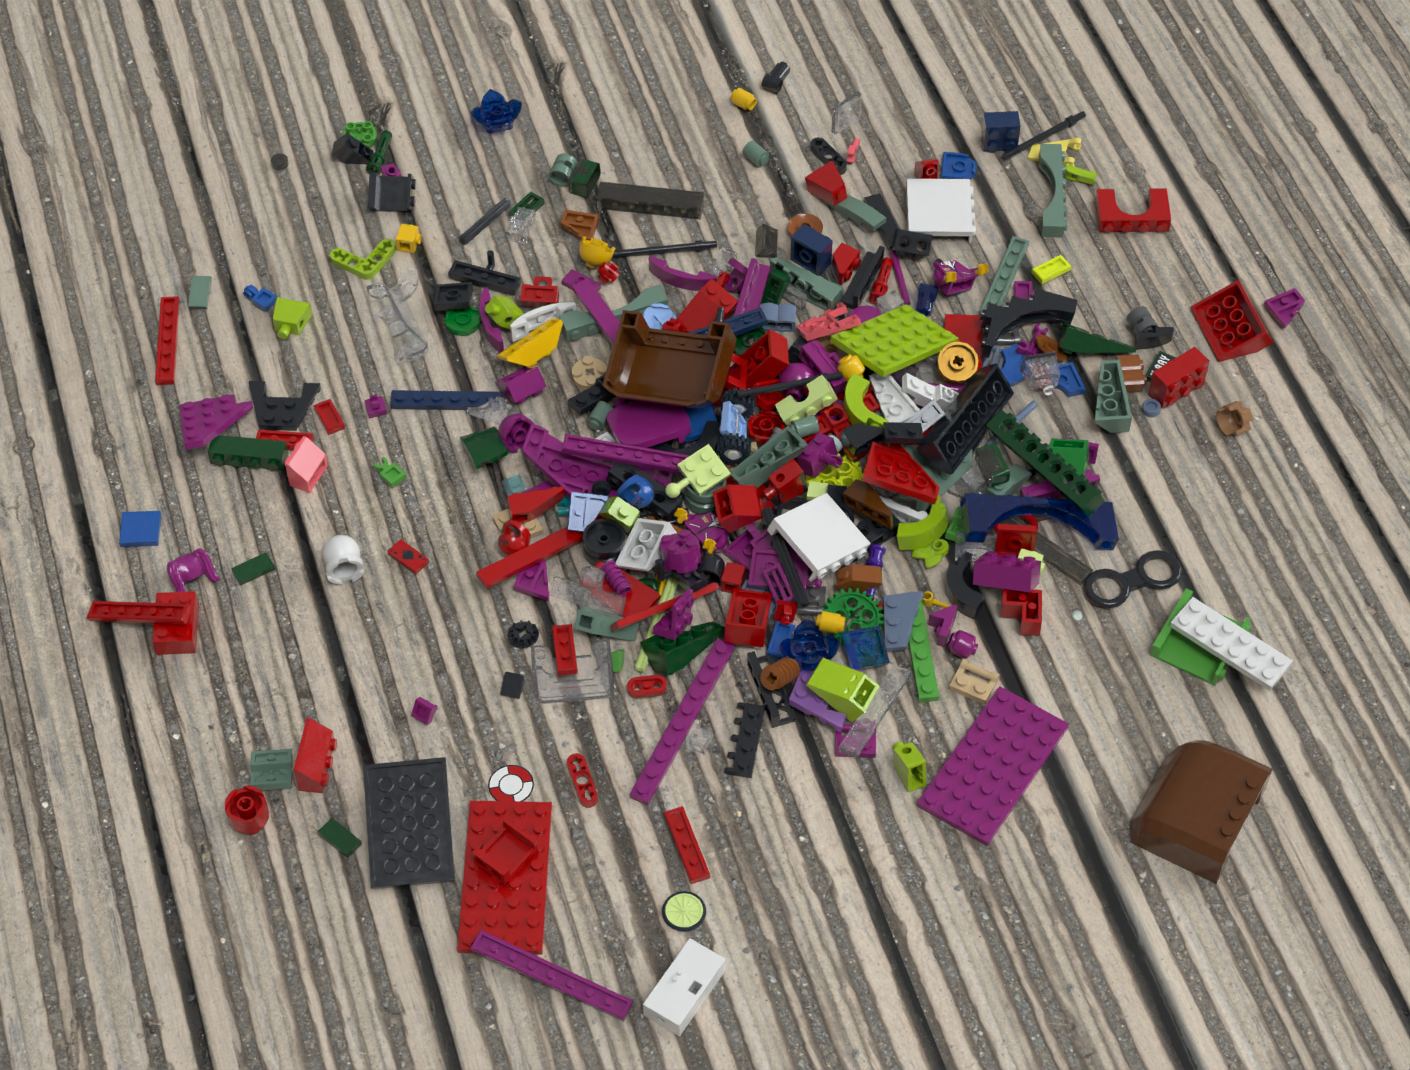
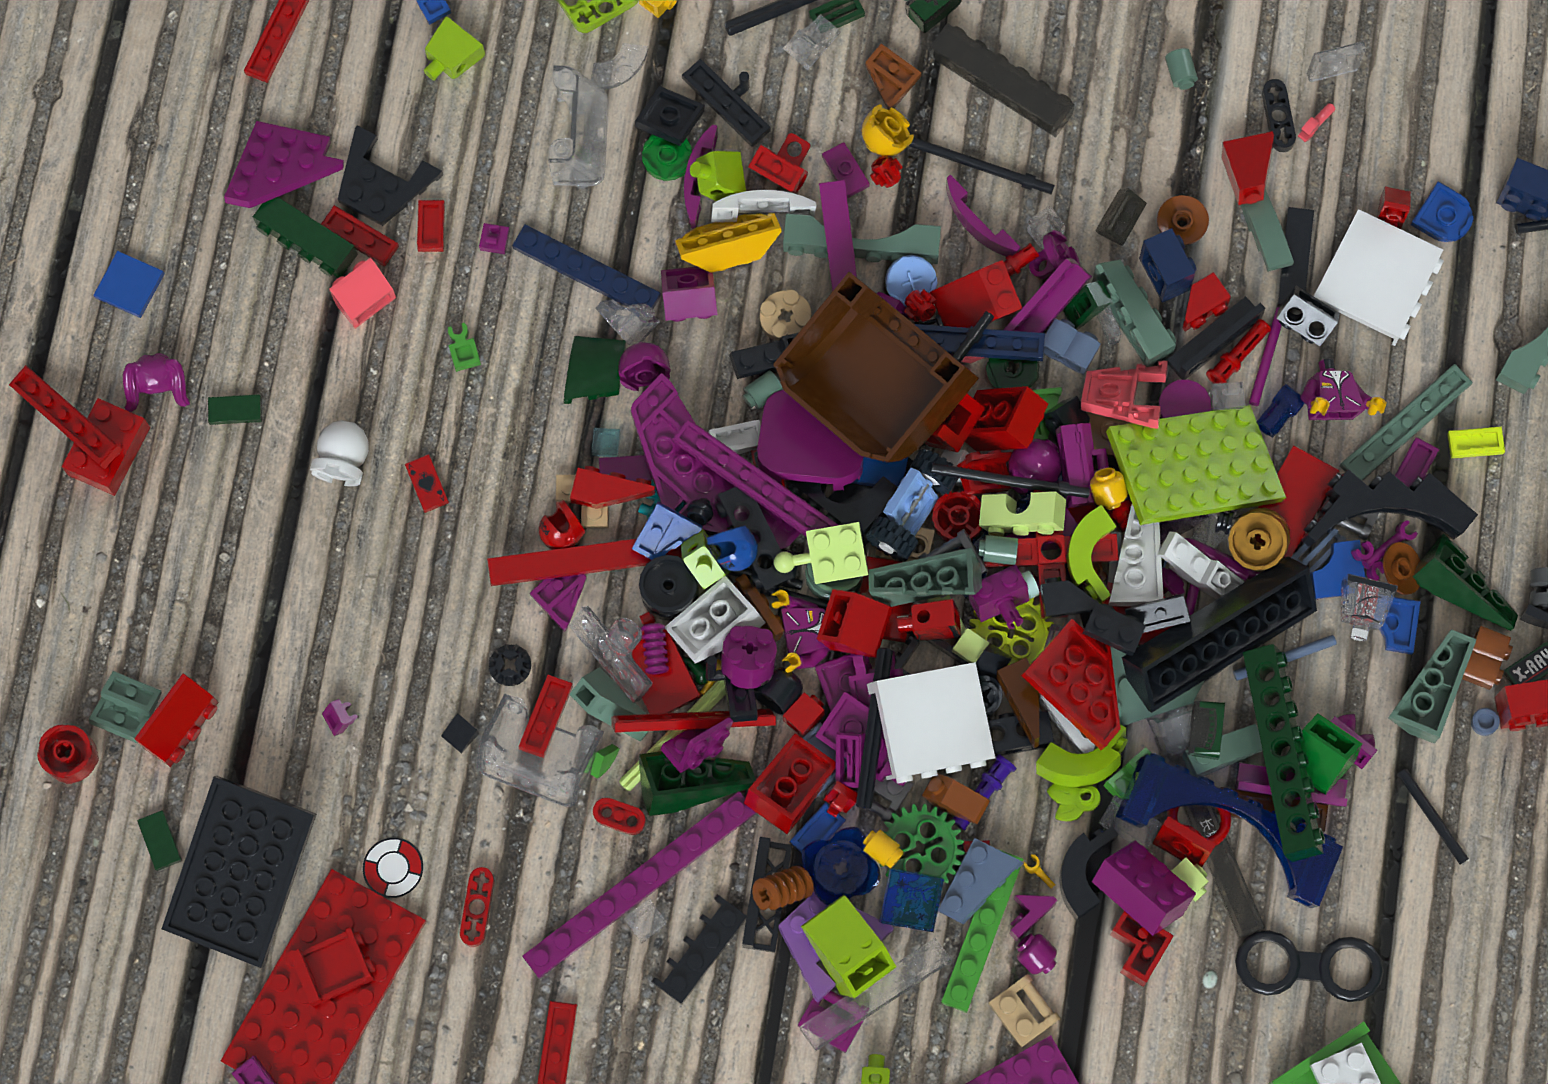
camera: 30 degrees right, 20 degrees up
none -> black bush [1215,511,1234,535]
none -> black bar [1397,769,1469,865]

